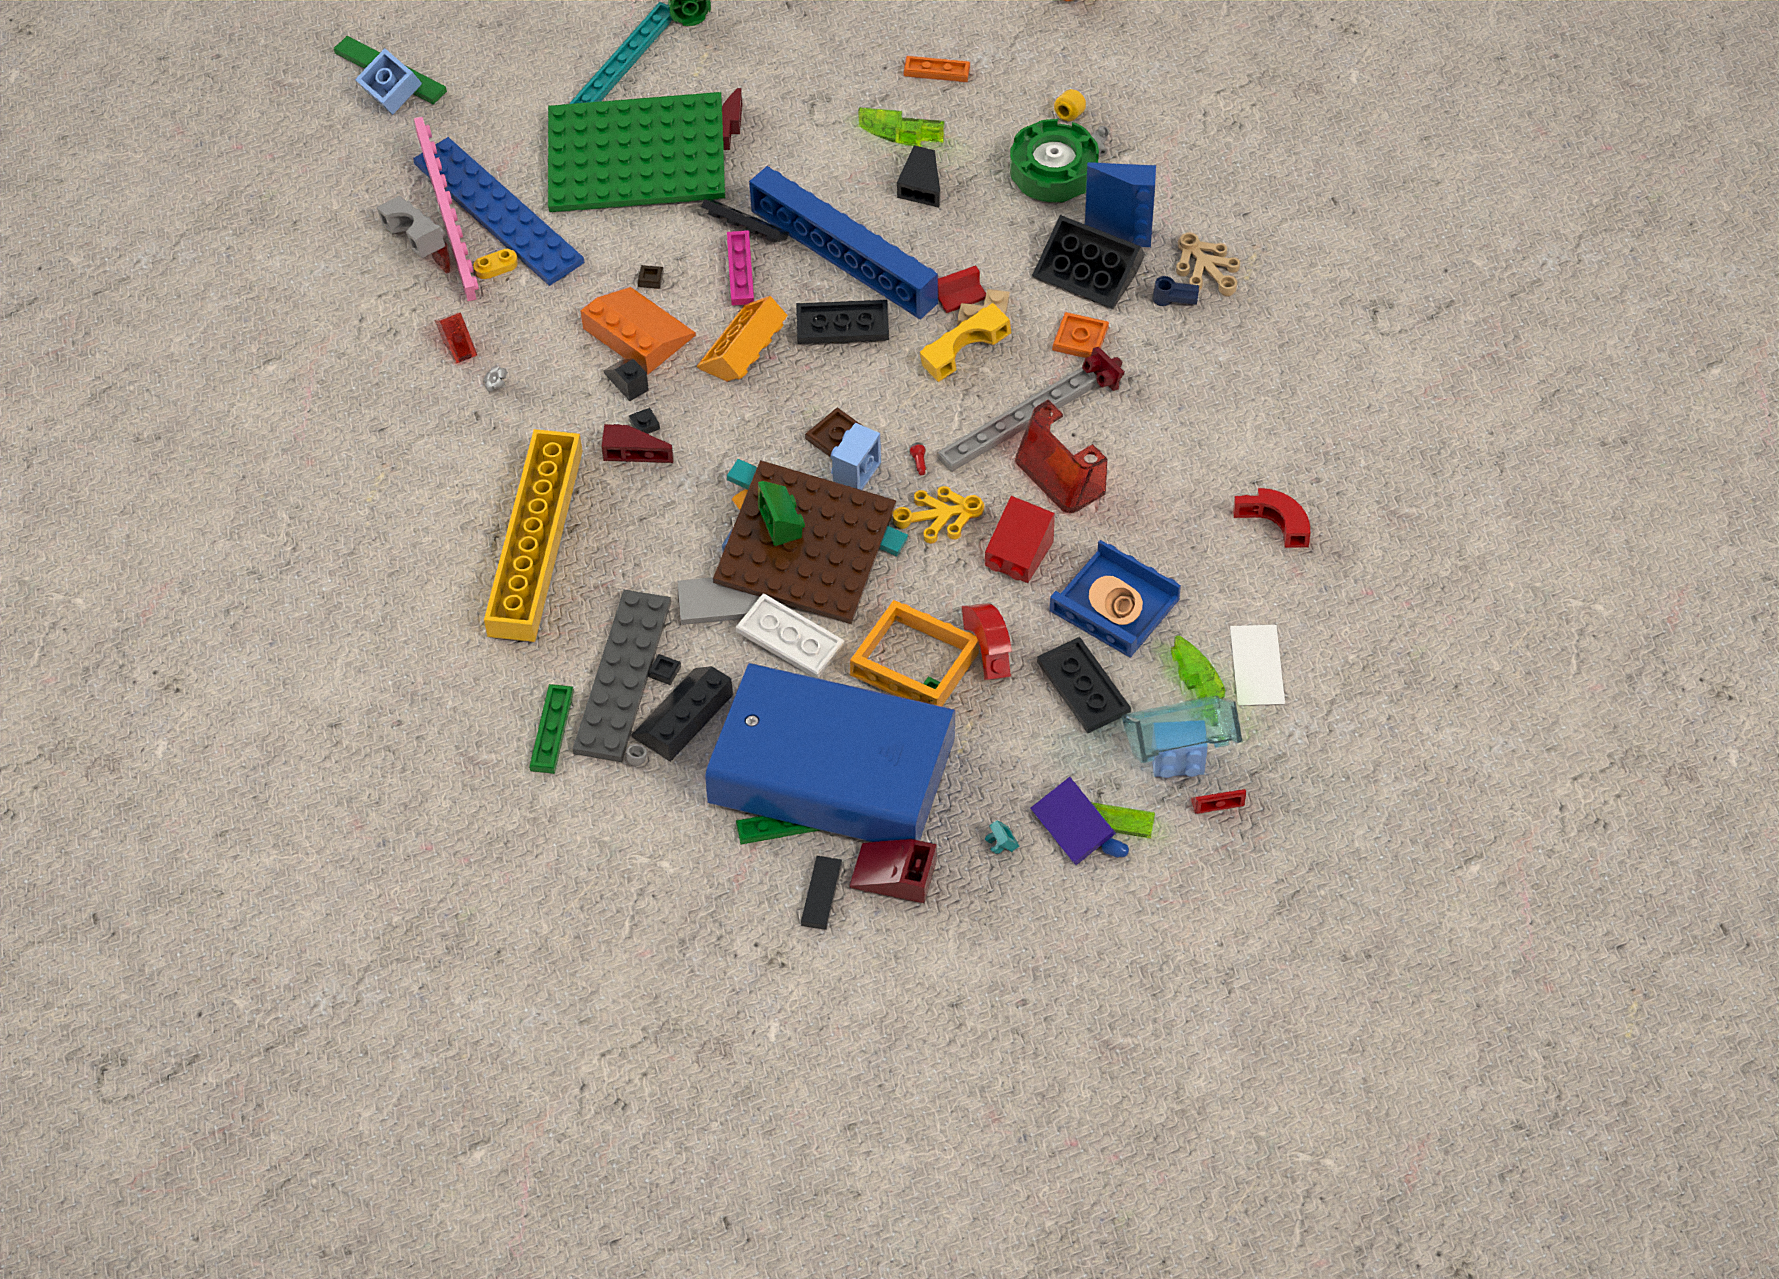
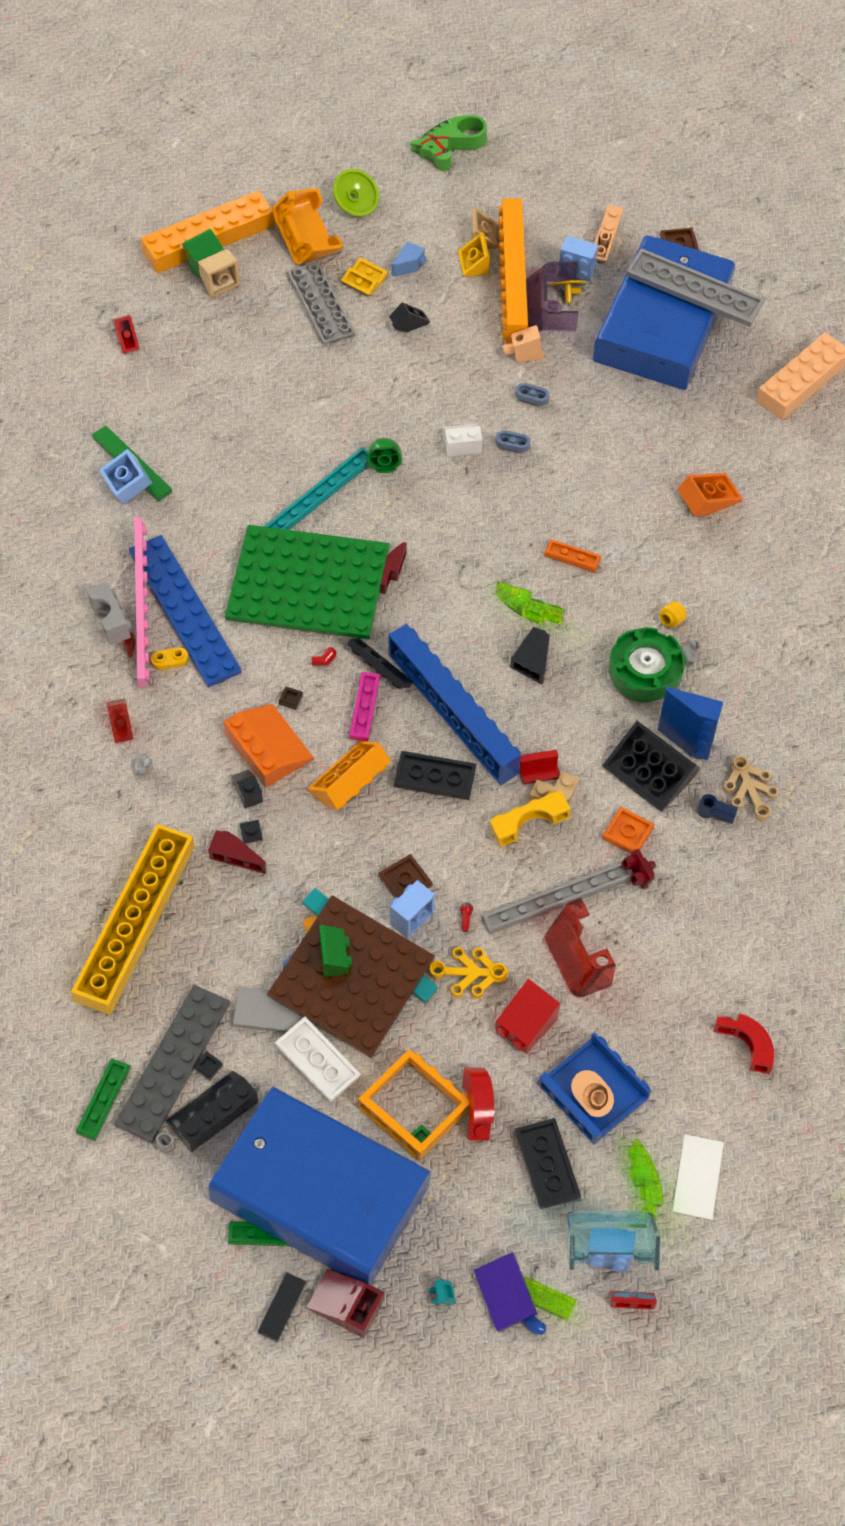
camera: 10 degrees right, 5 degrees up
none -> red arm [312,647,337,666]

